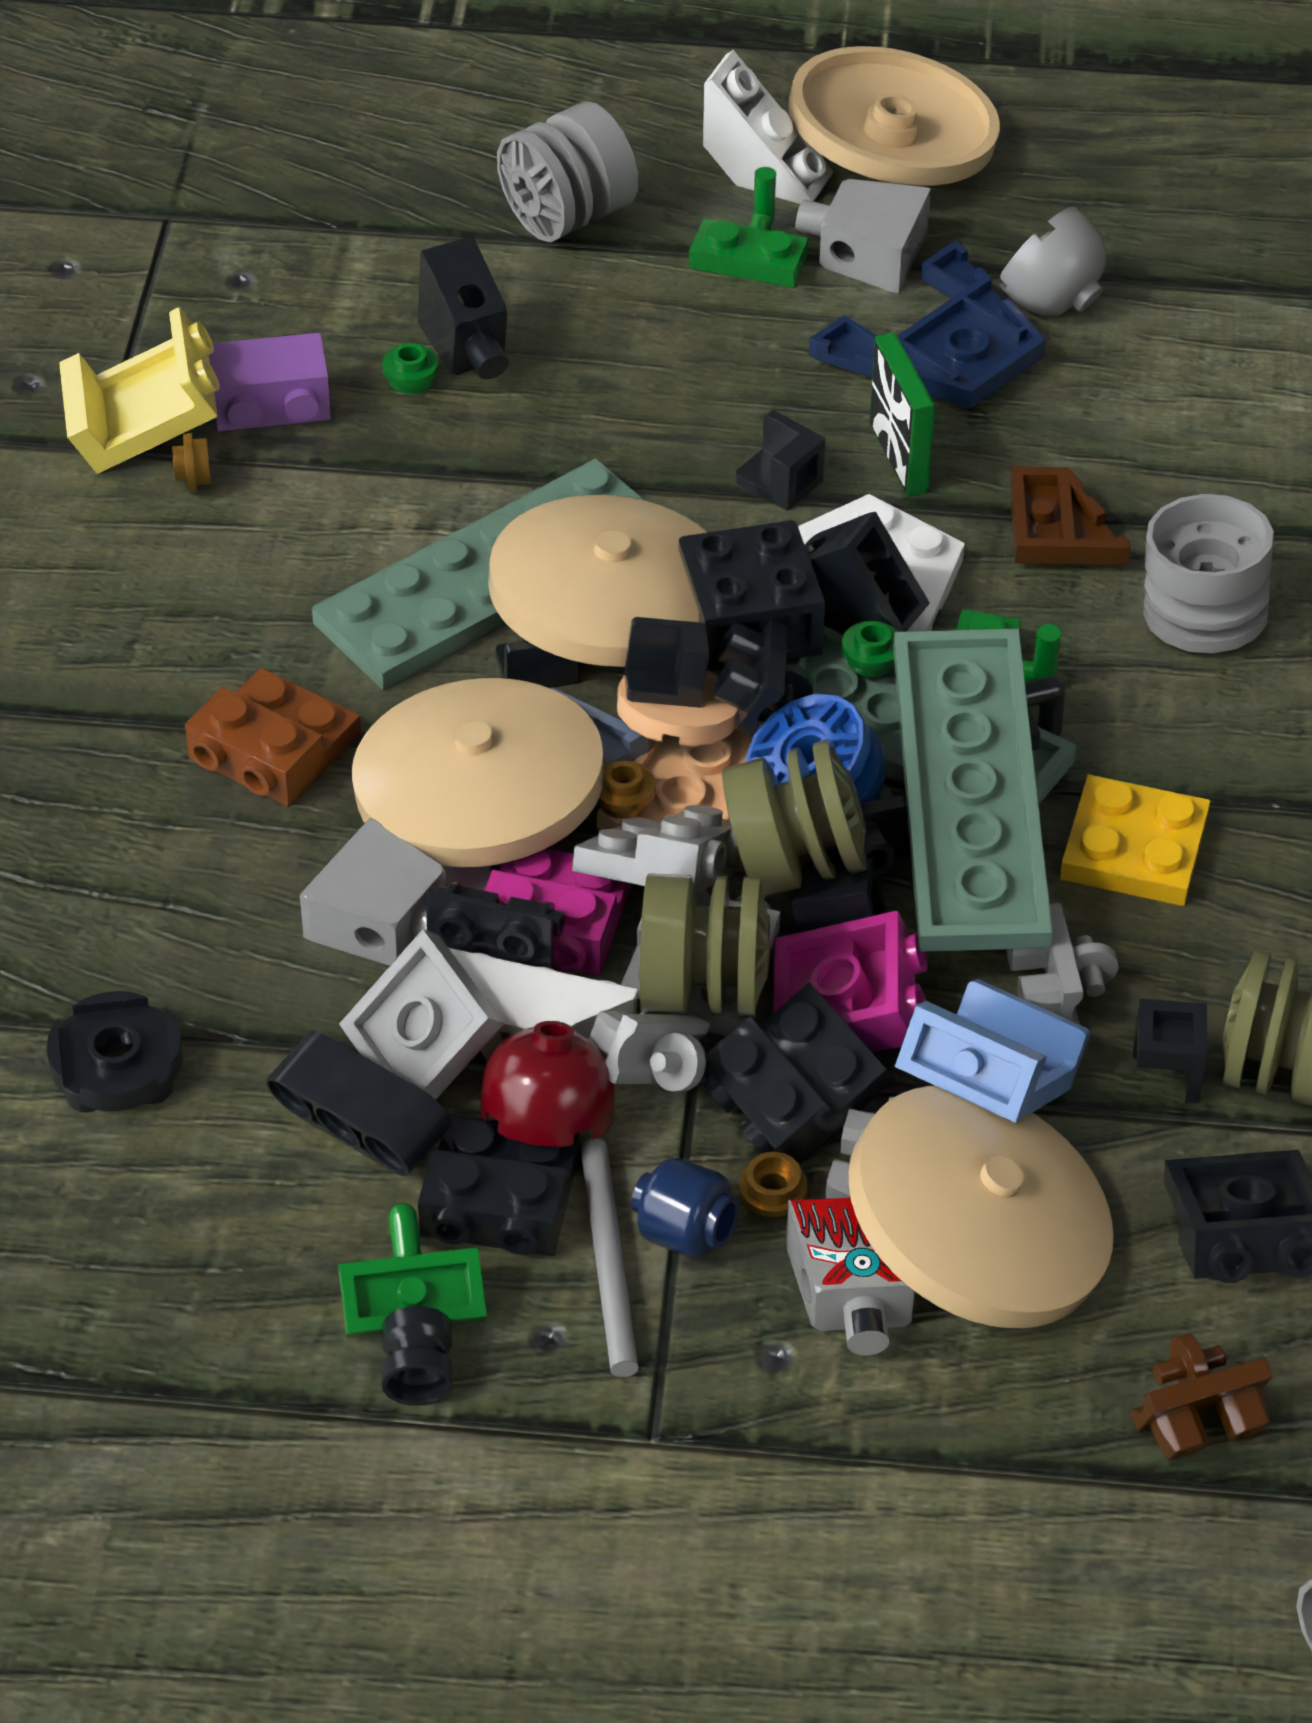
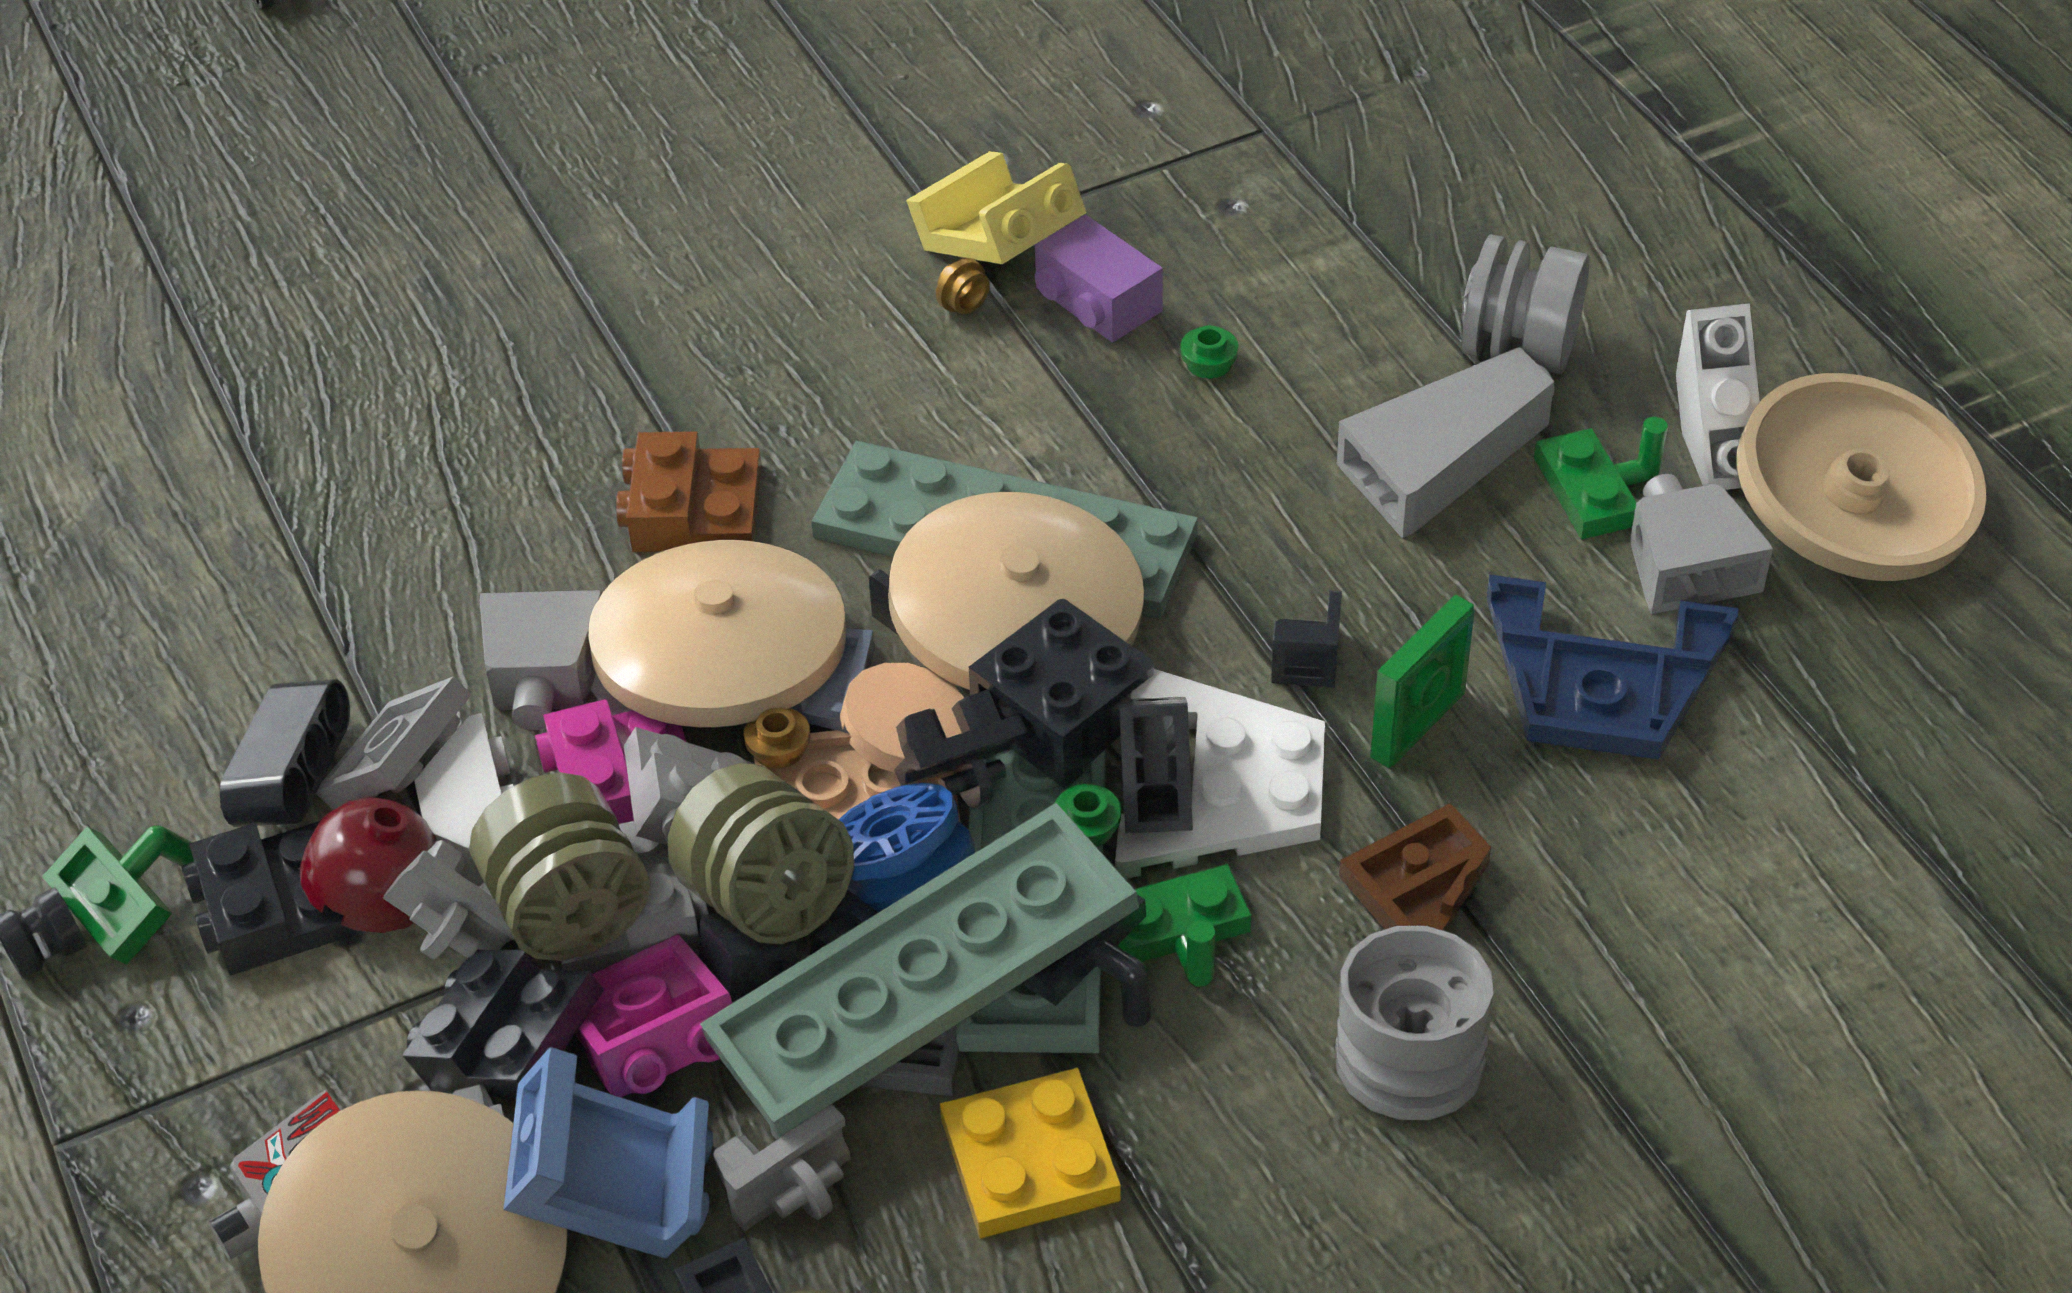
camera: 60 degrees right, 0 degrees up
black plate [47,991,183,1113] -> none
black torso [418,236,509,379] -> none
black hinge [426,881,566,969] -> none
light grey bar [581,1138,639,1377] -> none
black panel [624,617,709,708] -> none
dark blue head [631,1158,739,1258] -> none
pearl gold plate [739,1152,808,1217] -> none
light grey cylinder [998,206,1107,317] -> none
none -> light grey slope [1336,347,1555,538]

